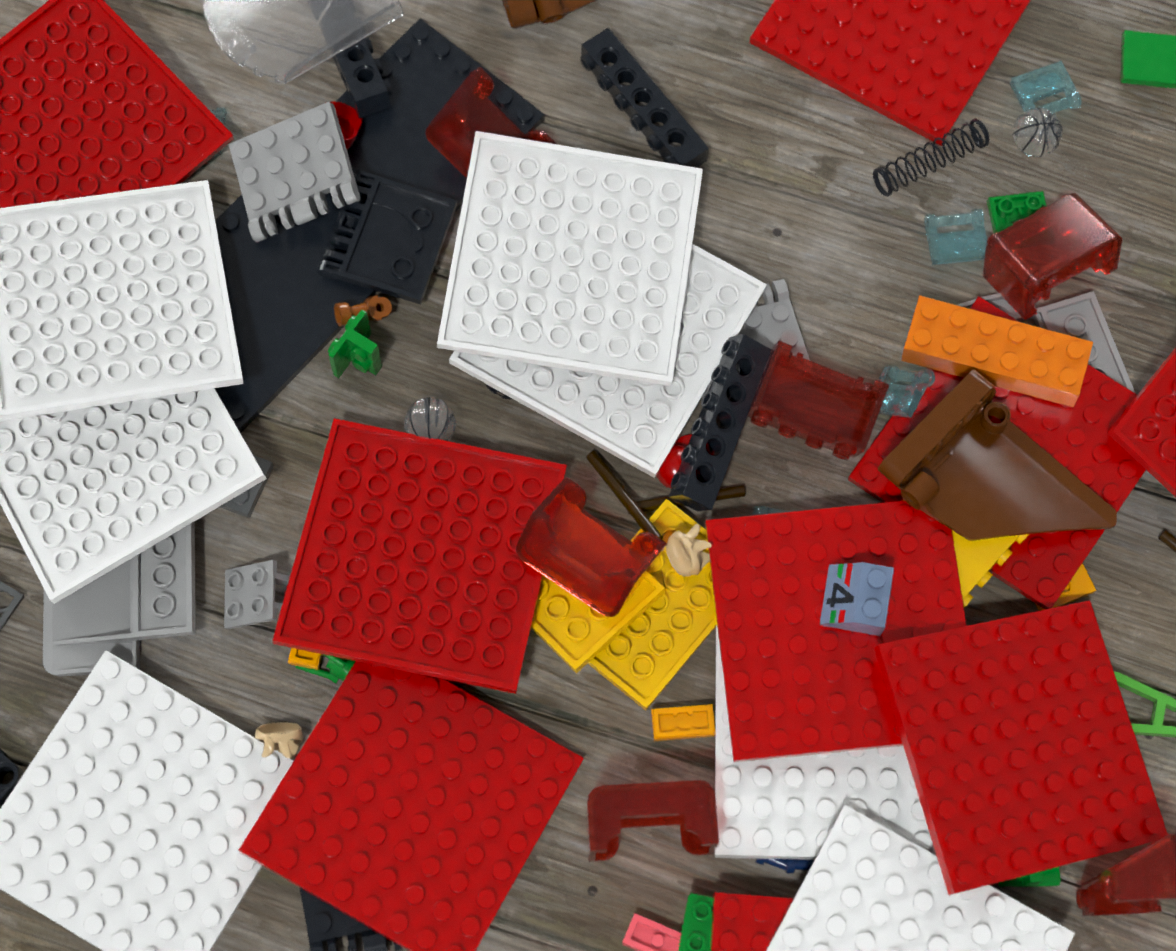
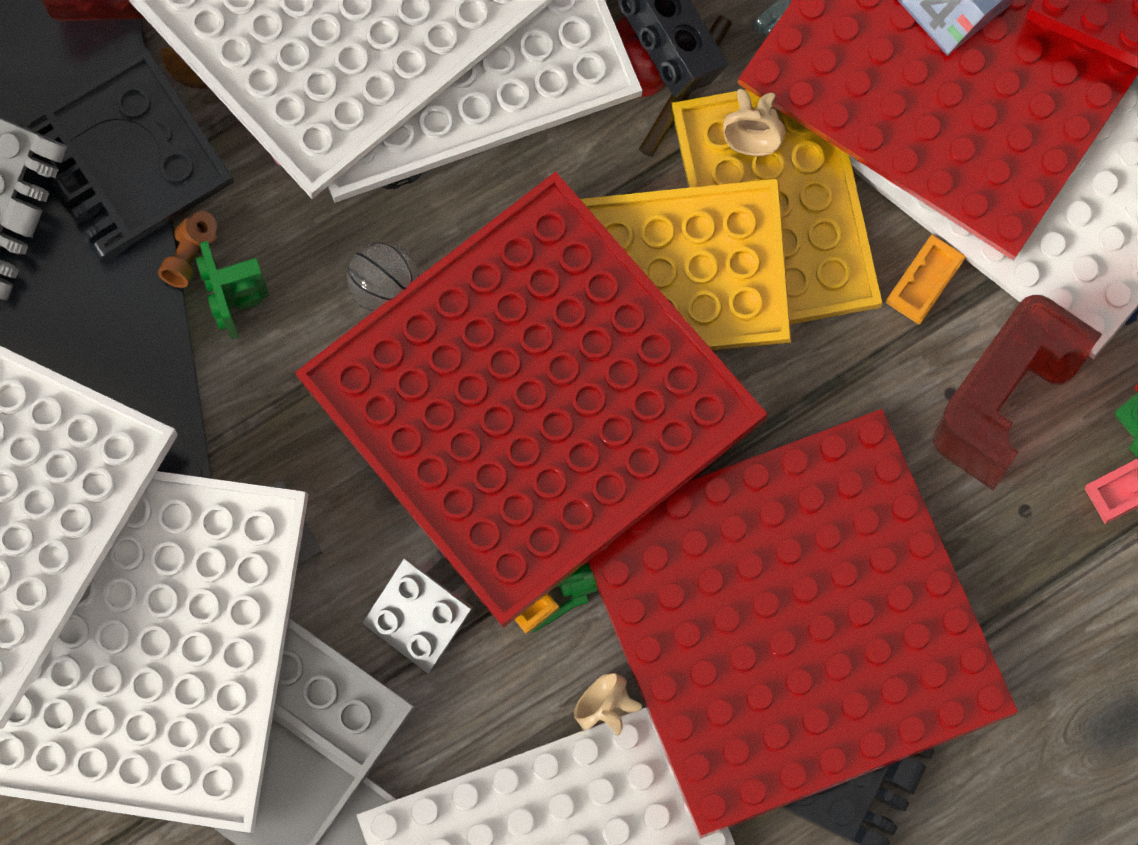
camera: 45 degrees left, 5 degrees up
clear red windscreen [516,477,667,617] -> none
dark brown bar [586,451,663,544] -> none

